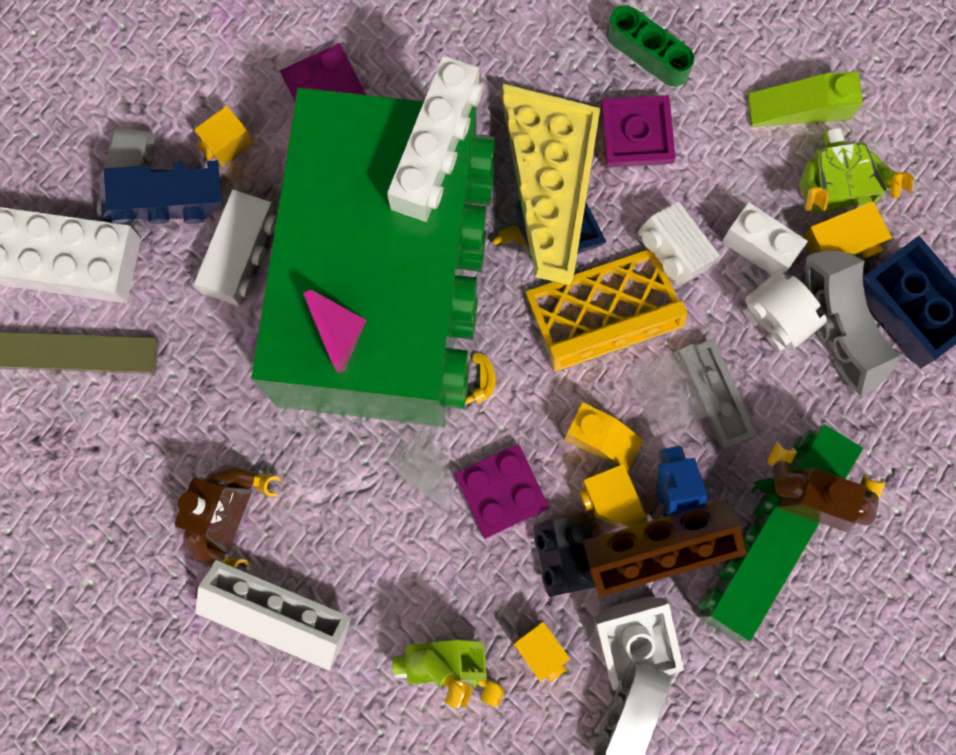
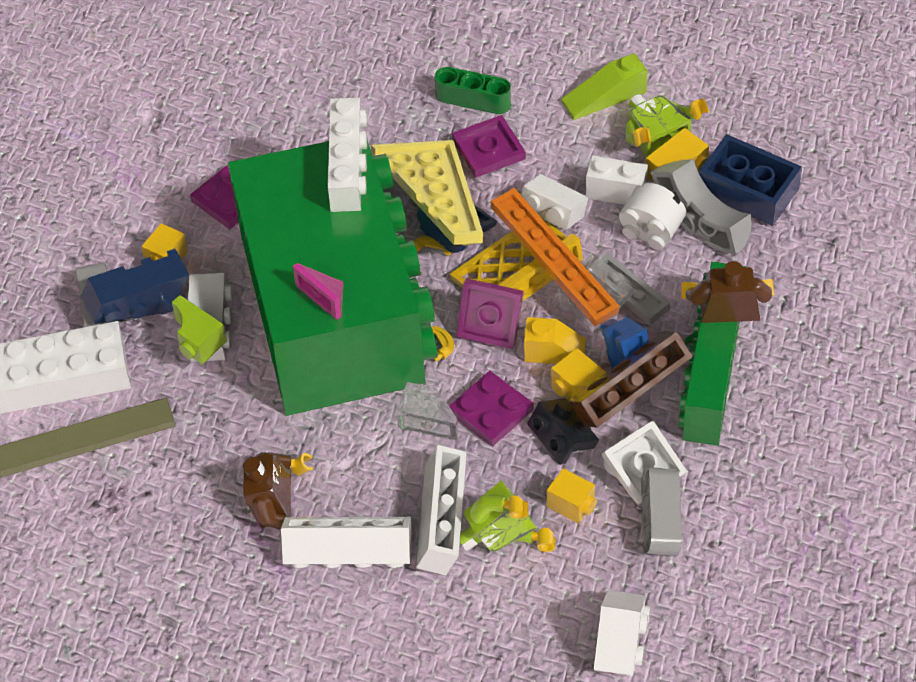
camera: 20 degrees left, 25 degrees down
none -> lime arch [172,295,227,365]
none -> white brick [416,445,467,575]
none -> magenta plate [456,278,524,349]
none -> orange plate [491,188,620,327]

